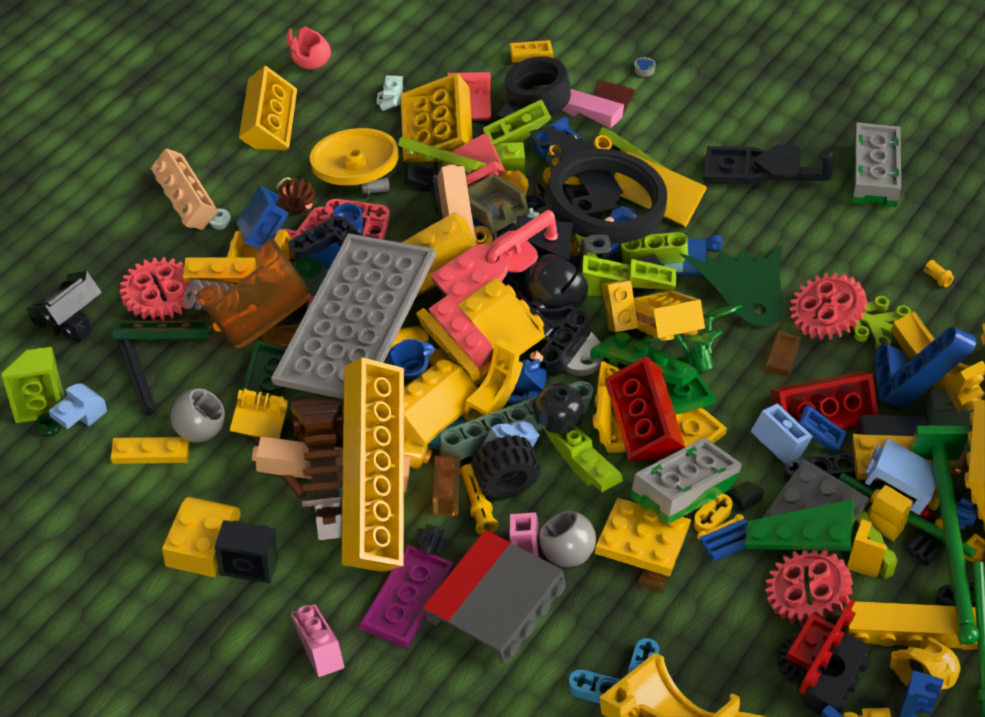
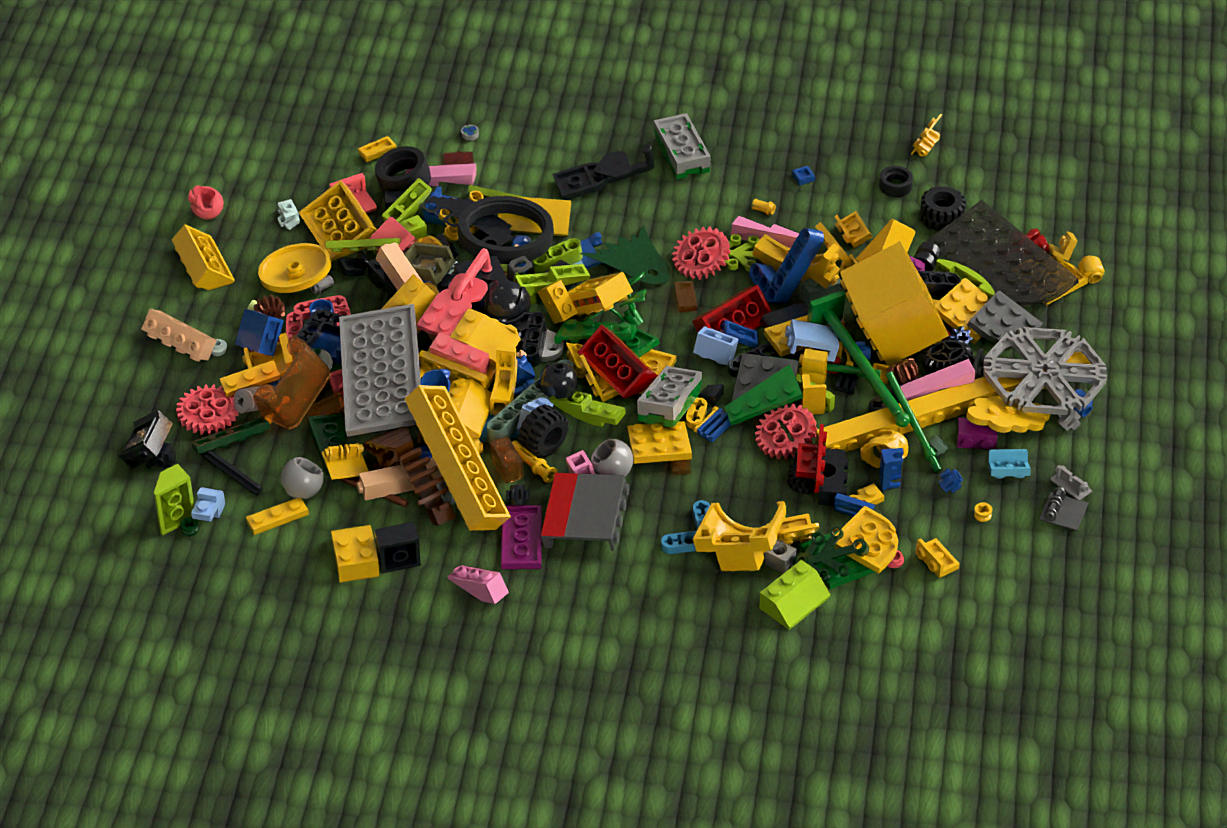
camera: 25 degrees left, 5 degrees down
none -> bright pink slope [731,216,799,248]

